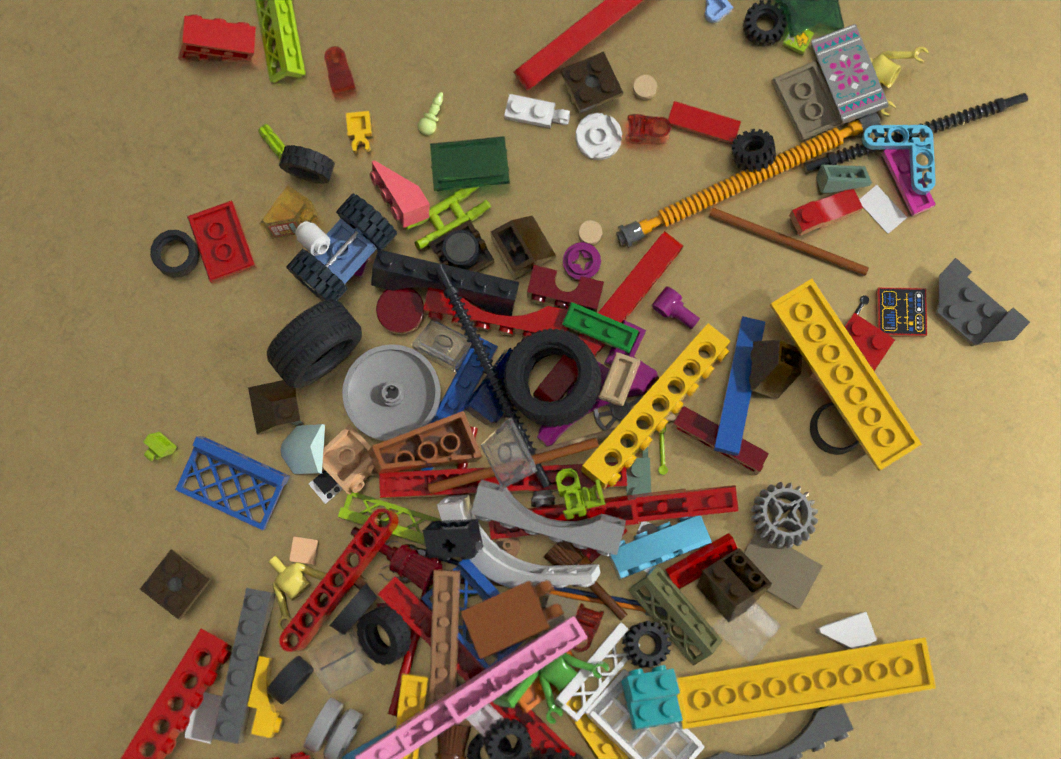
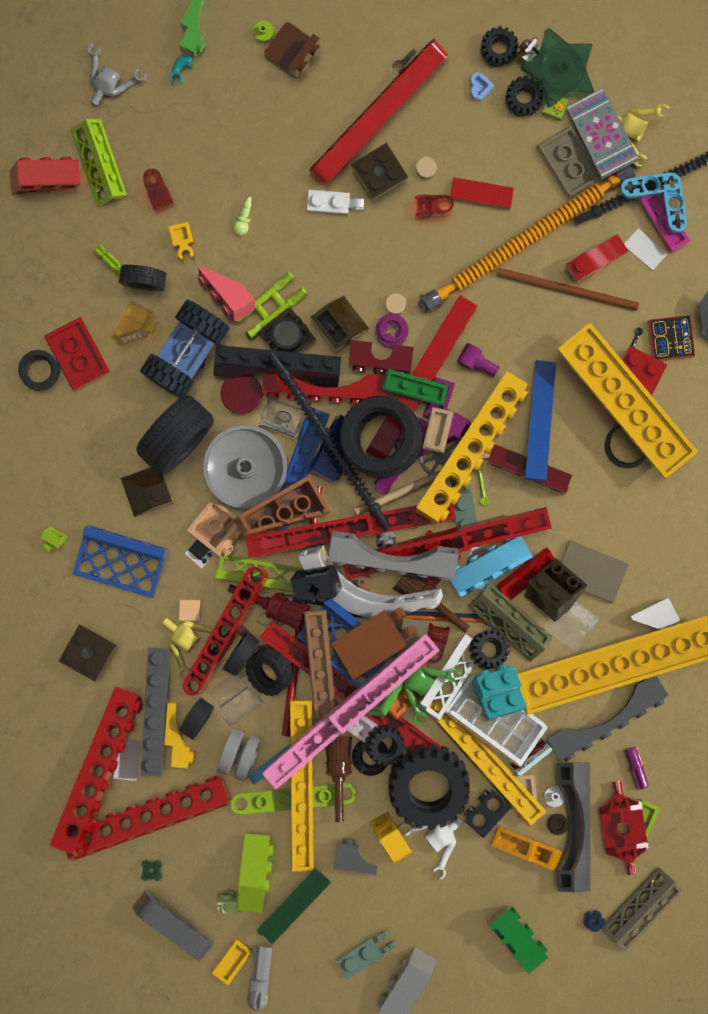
camera: 10 degrees left, 5 degrees up
light aqua slope [280,424,325,474] -> none
white brick [295,221,330,256] -> none
dark orange piece [428,437,599,494] -> none
clear green piece [430,136,510,191] -> none
clear slope [481,418,537,488] -> none
lime piece [556,469,605,519] -> none
white tile [575,113,622,160] -> none
black tyre [732,129,776,172] -> none
dark brown slope [749,340,802,398] -> none
light grey gear [751,482,818,549] -> none
sand green slope [816,165,872,193] -> none

